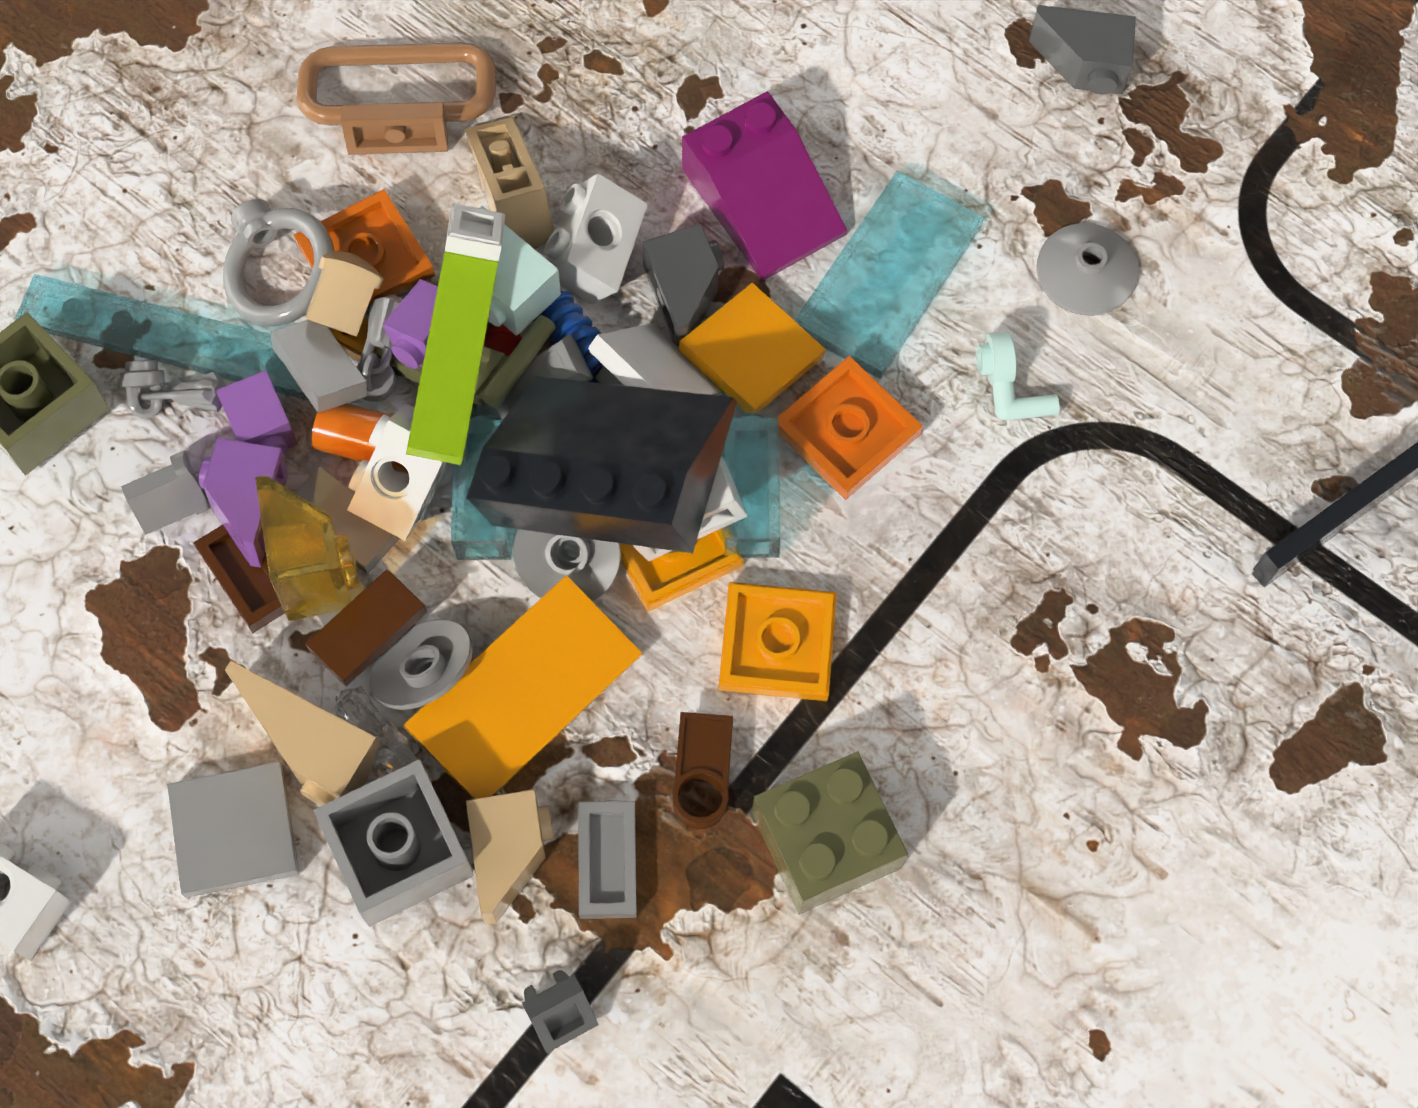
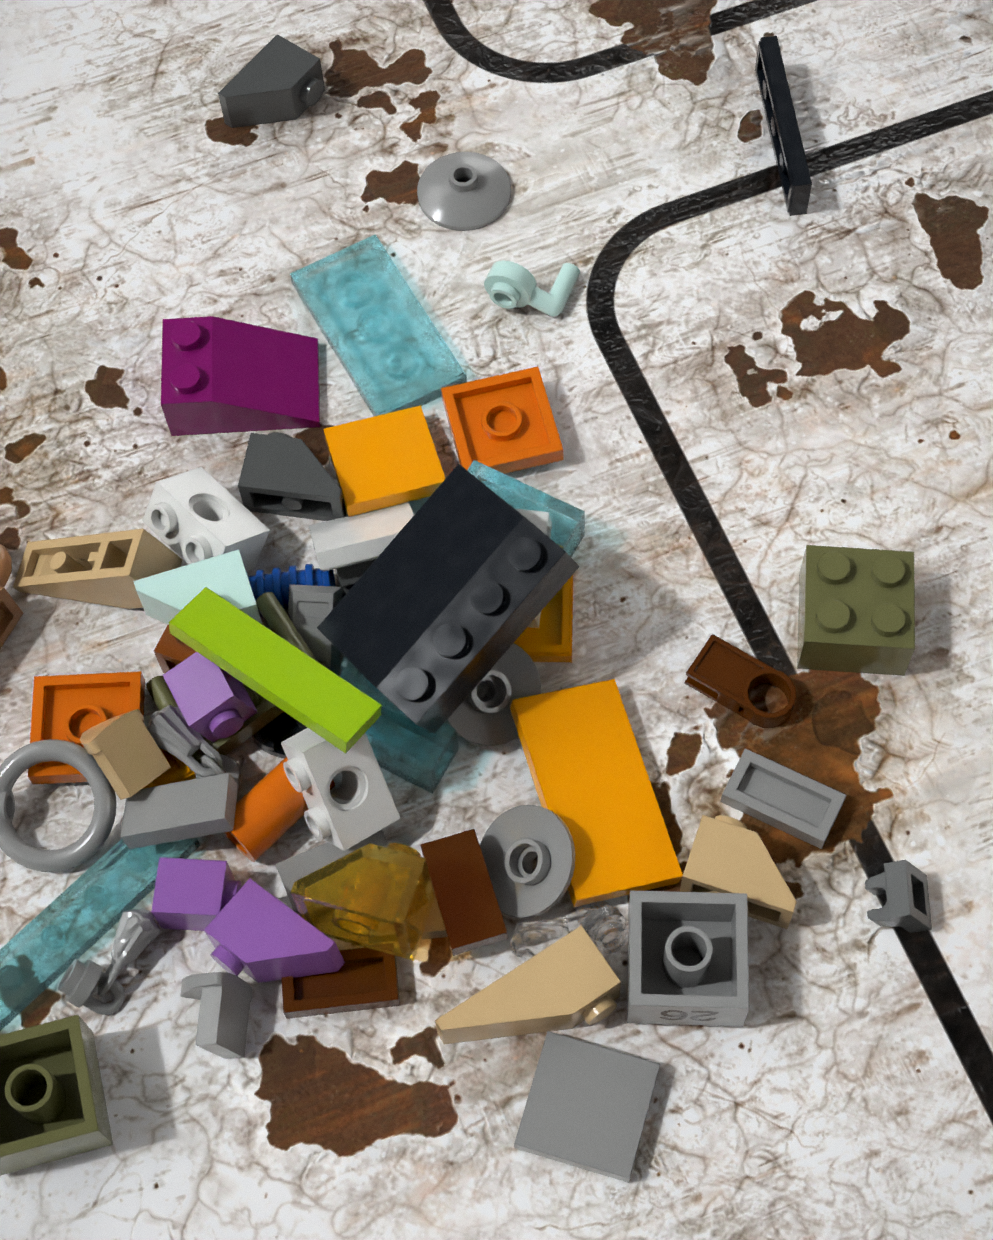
camera: 55 degrees left, 5 degrees down
white tile [445,204,505,262] -> none
light orange tile [718,582,837,701] -> none

